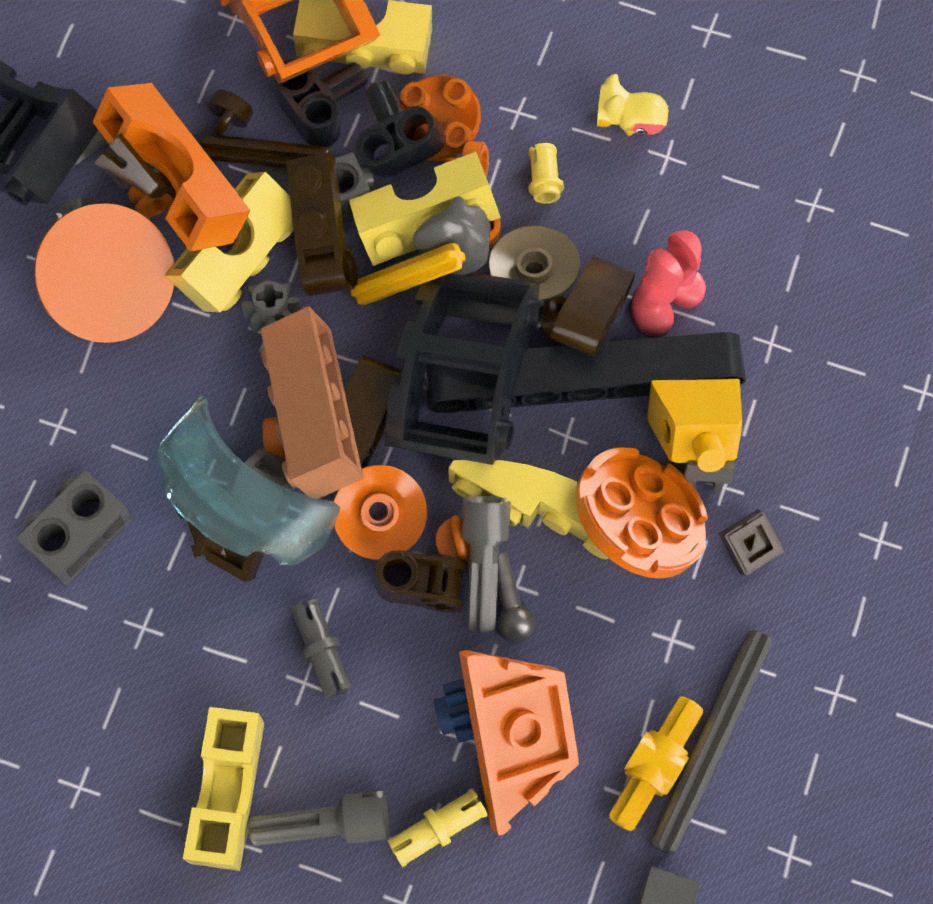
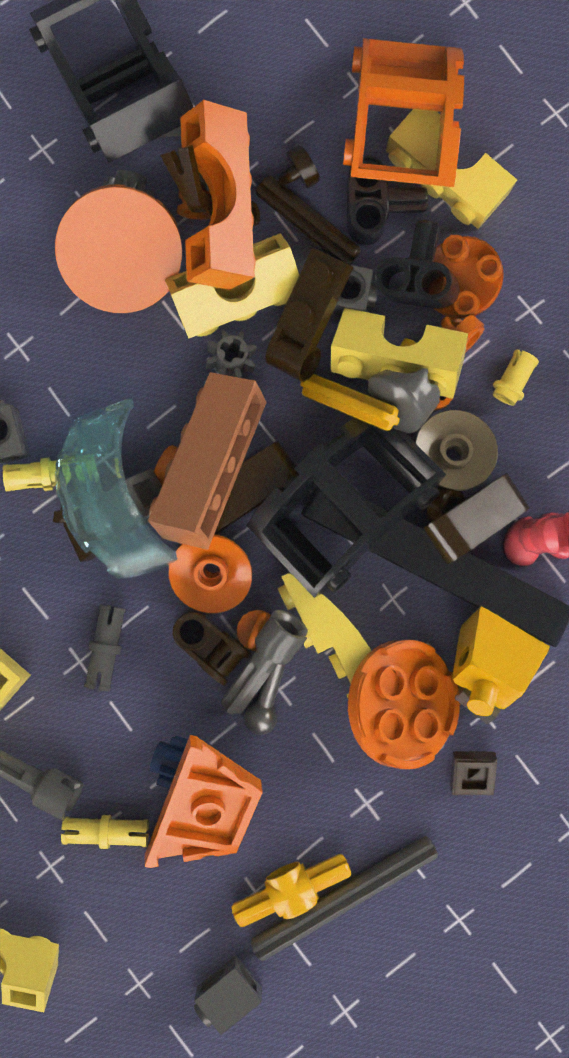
camera: 30 degrees right, 15 degrees up
none -> light yellow pin [3,457,90,492]

